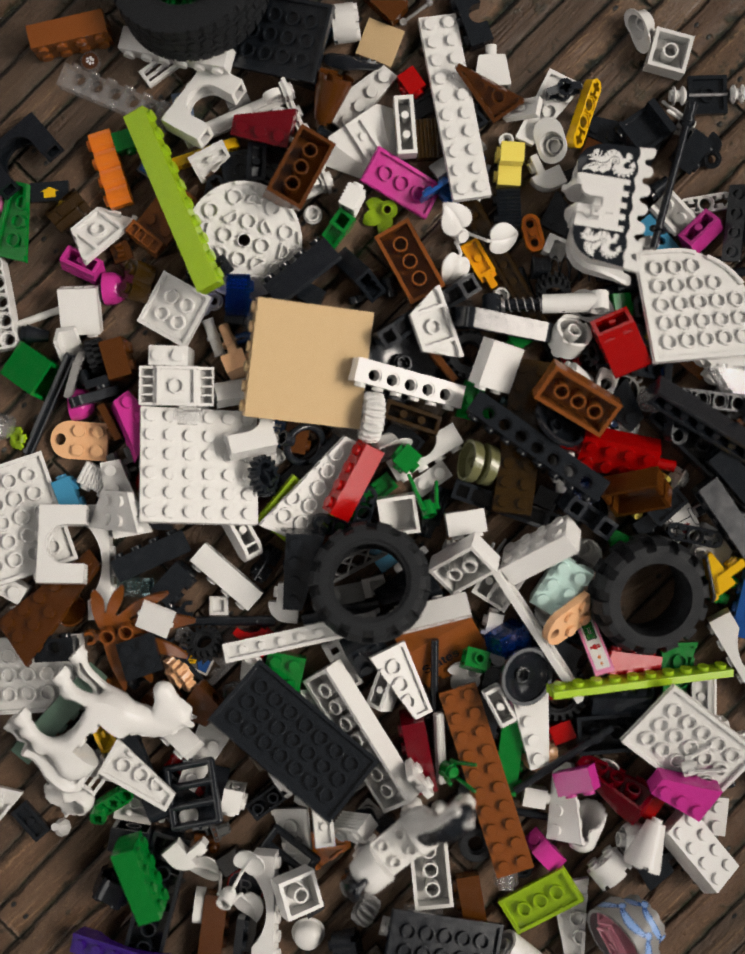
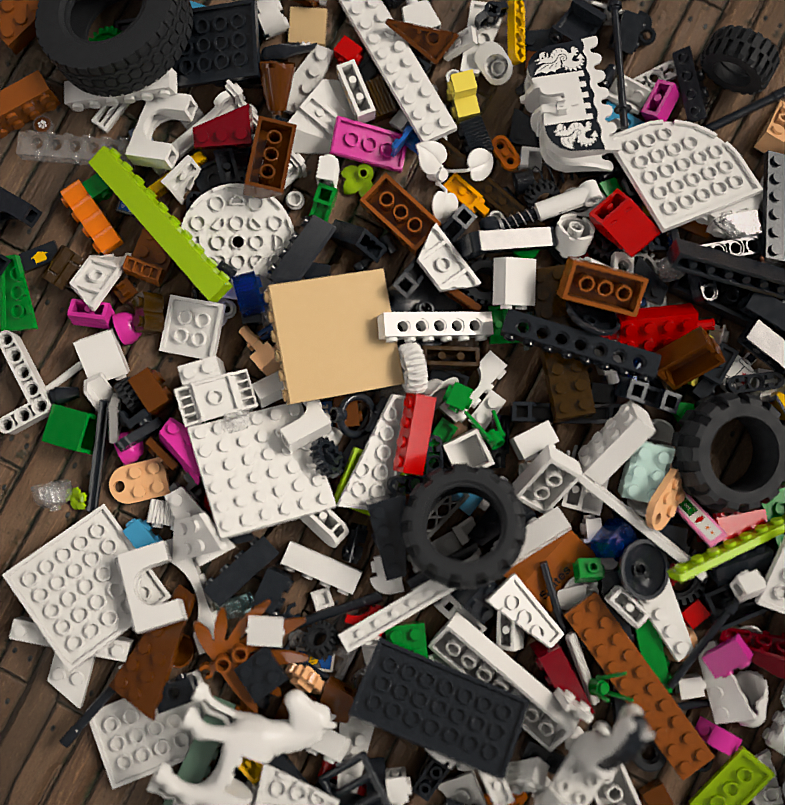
camera: 20 degrees left, 5 degrees down
white pin [201,317,226,358] -> none
olive wheel [457,439,501,486] -> none
clear head [493,869,519,891] -> none
white brick [527,153,567,192] -> none
none -> white sticker [557,584,587,610]
none -> white brick [730,570,767,602]

